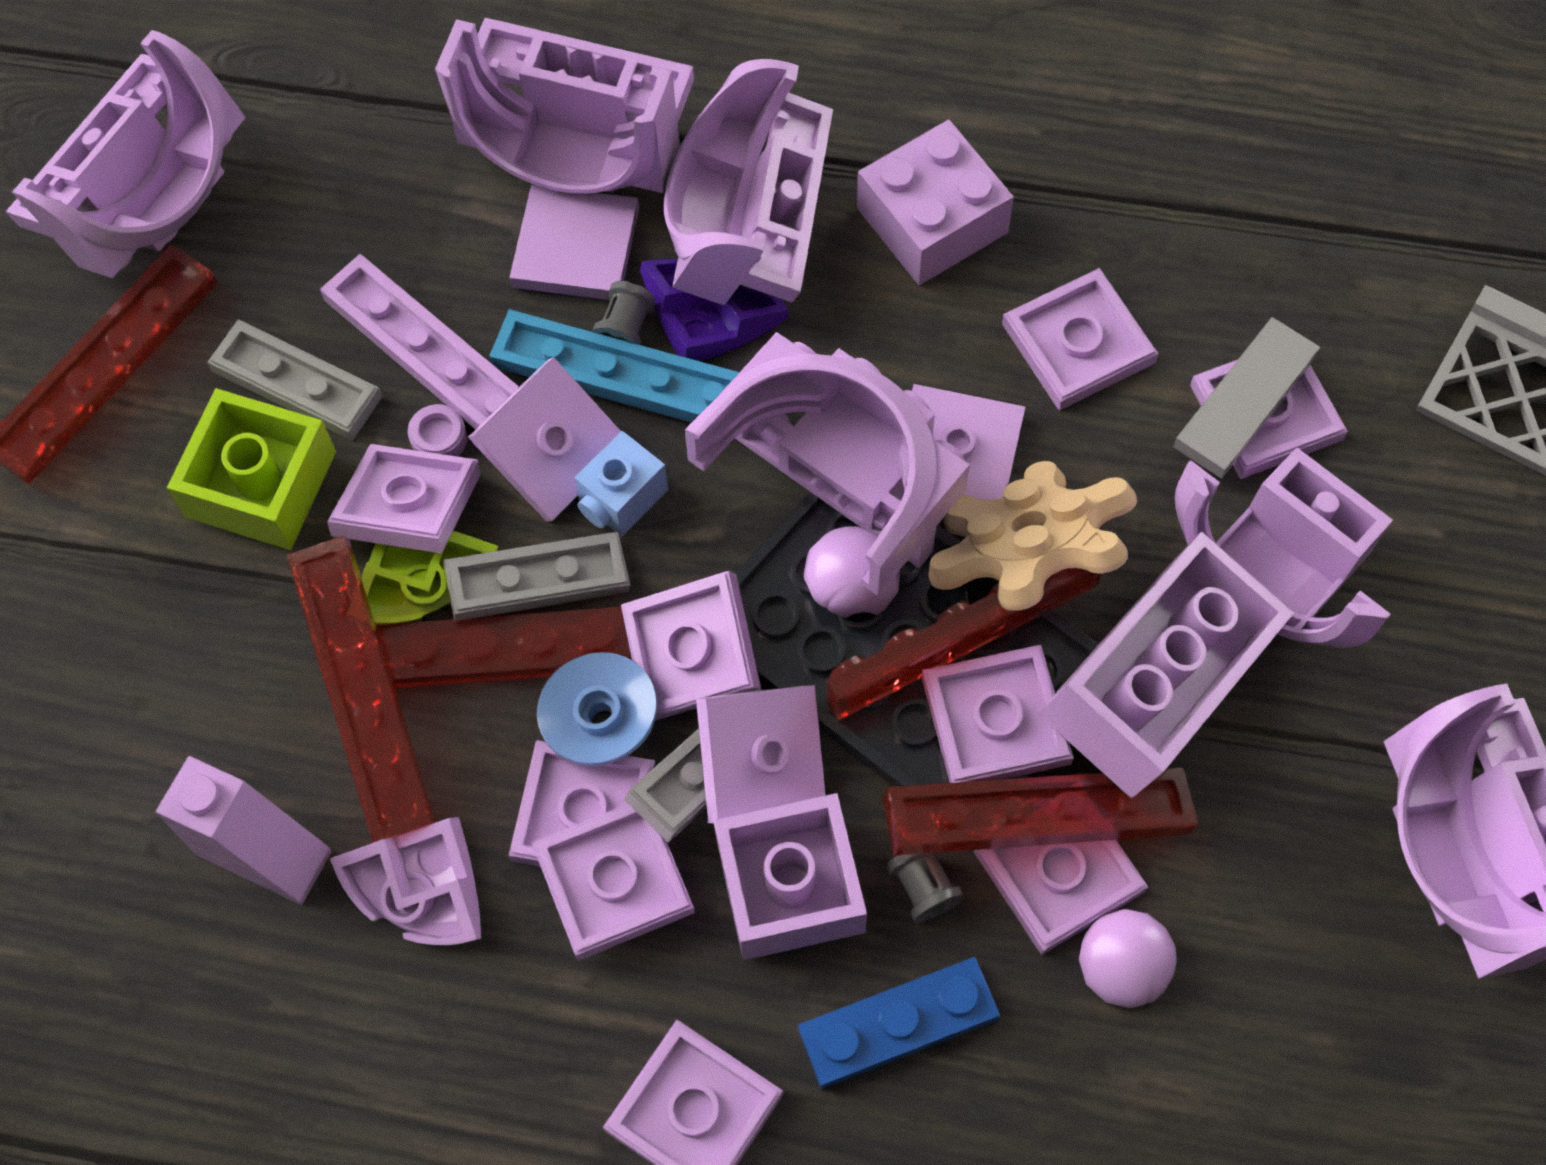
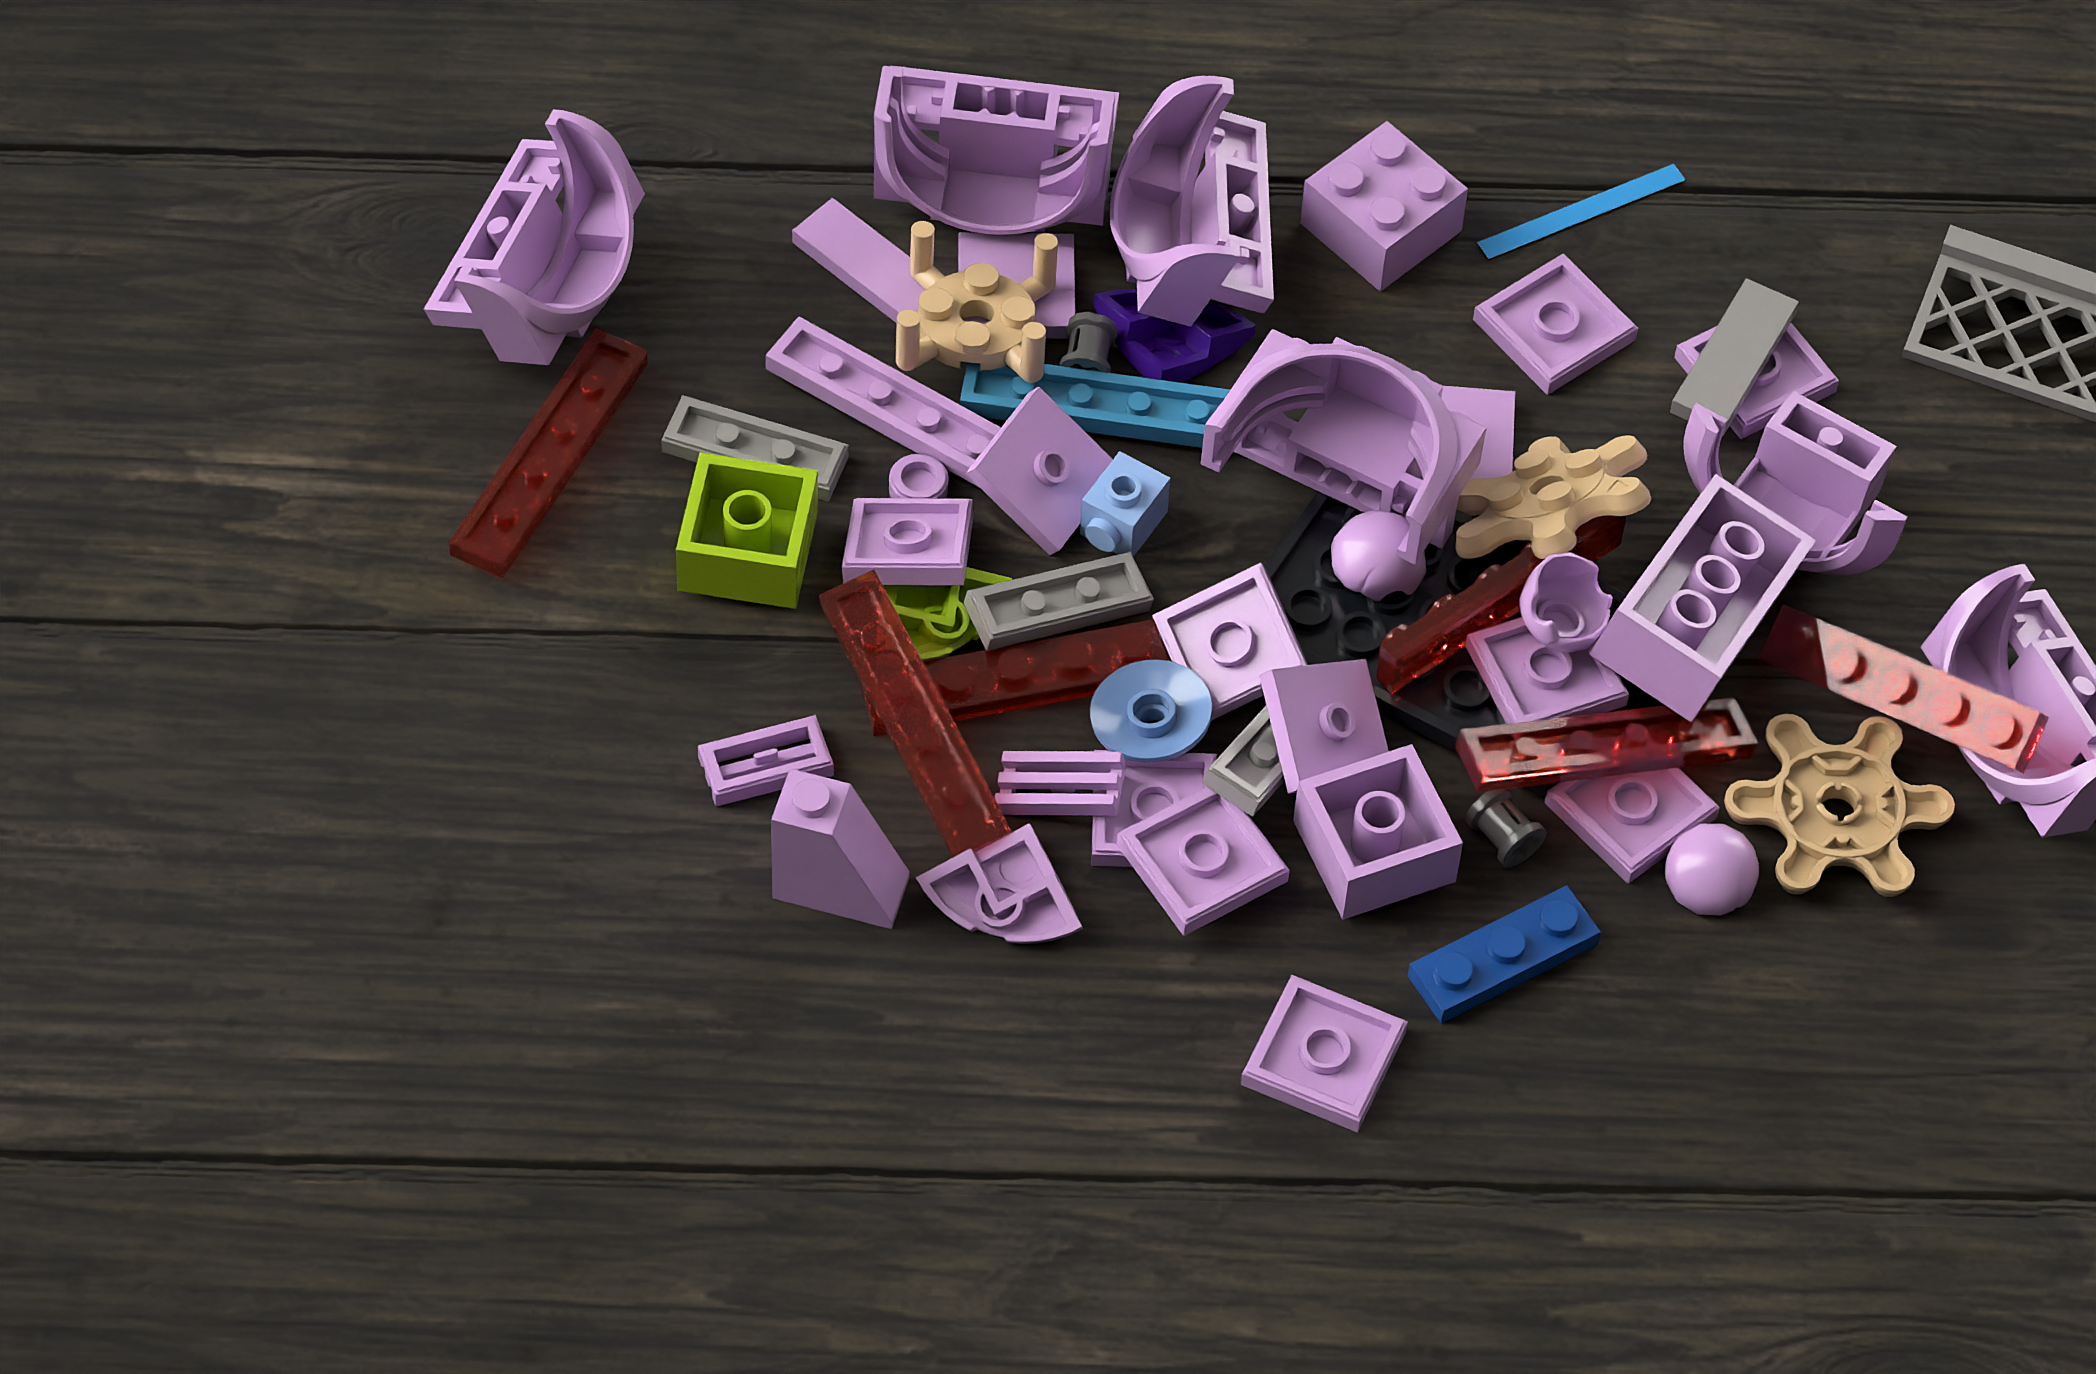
camera: 15 degrees left, 10 degrees down
none -> lavender tile [698,715,834,807]
none -> lavender tile [792,198,925,323]
none -> tan plate [896,221,1058,383]
none -> lavender tile [994,751,1126,816]
none -> dark azure sticker [1477,164,1685,259]
none -> lavender hair [1520,552,1613,653]
none -> tan plate [1724,714,1955,897]
none -> clear red plate [1758,604,2049,774]

